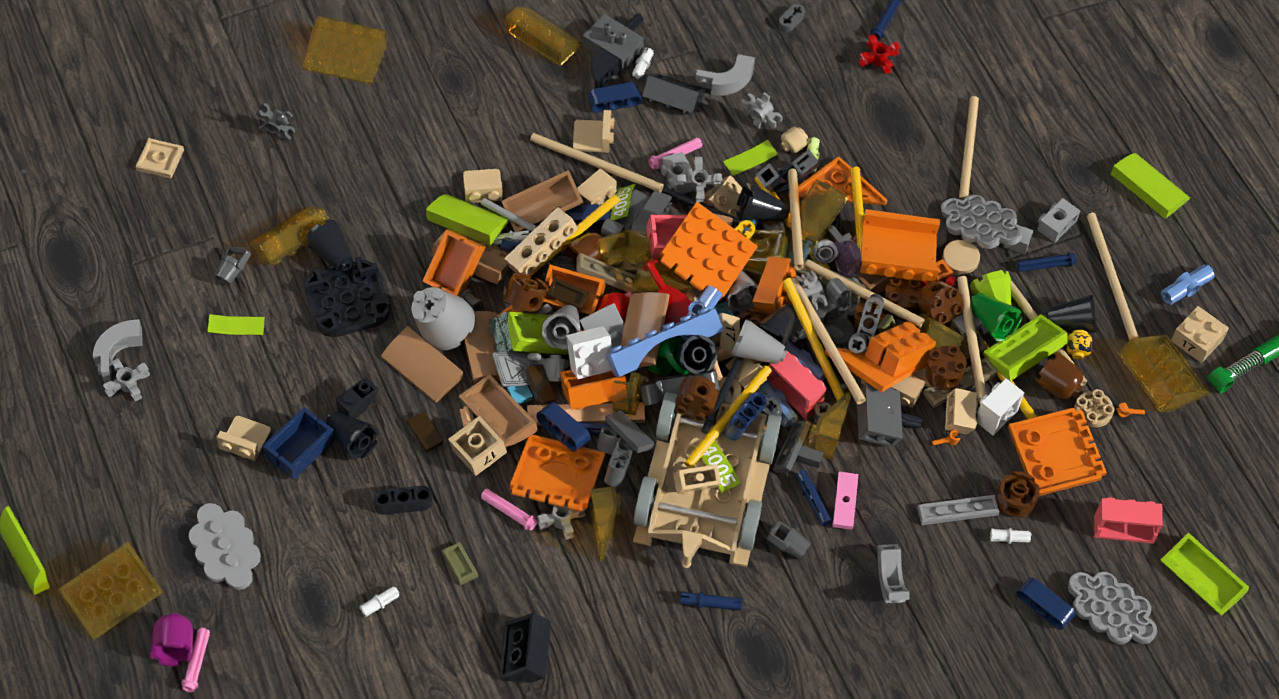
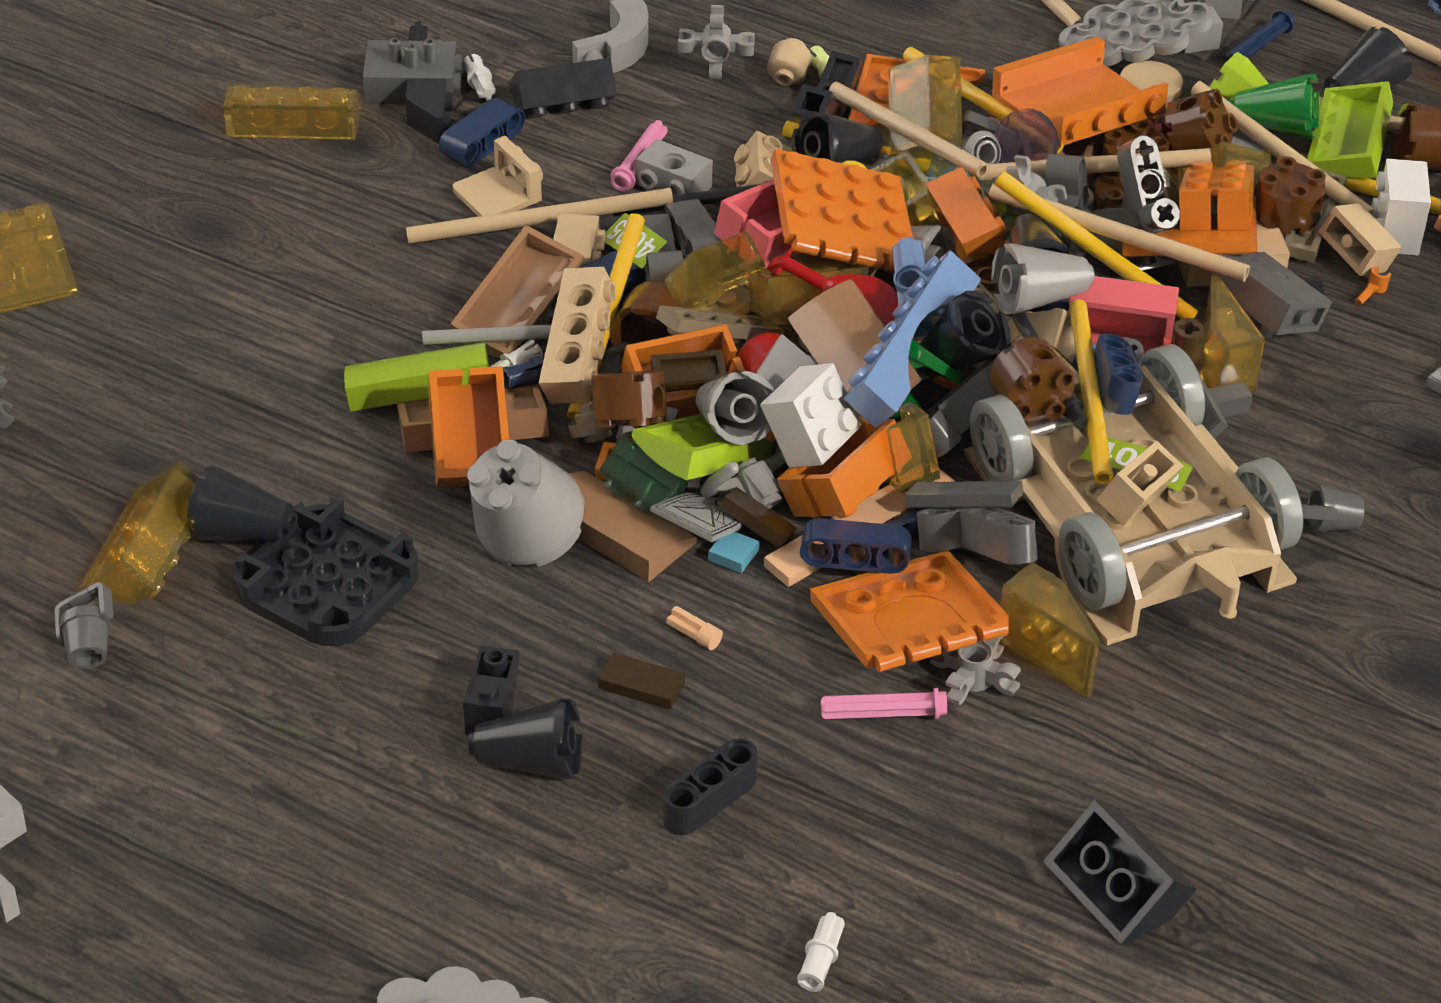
camera: 35 degrees left, 15 degrees down
light grey pin [103,358,150,402] -> none
lime sticker [208,314,265,335] -> none
tan bracket [217,416,271,461] -> none
dark blue piece [263,407,335,480] -> none
medium nougat slope [381,326,463,403] -> none
olive tile [442,542,478,585] -> none
tan brick [448,416,507,476] -> none
medium nougat slope [459,374,538,447] -> none
tan bracket [463,169,503,203] -> none
light grey pin [677,157,722,203] -> none
dark blue pin [680,591,742,611] -> none
lime sticker [723,140,778,176] -> none
dark blue pin [795,470,832,526] -> none
bright pink tile [833,472,858,530] -> none
yellow head [1066,330,1092,359] -> none

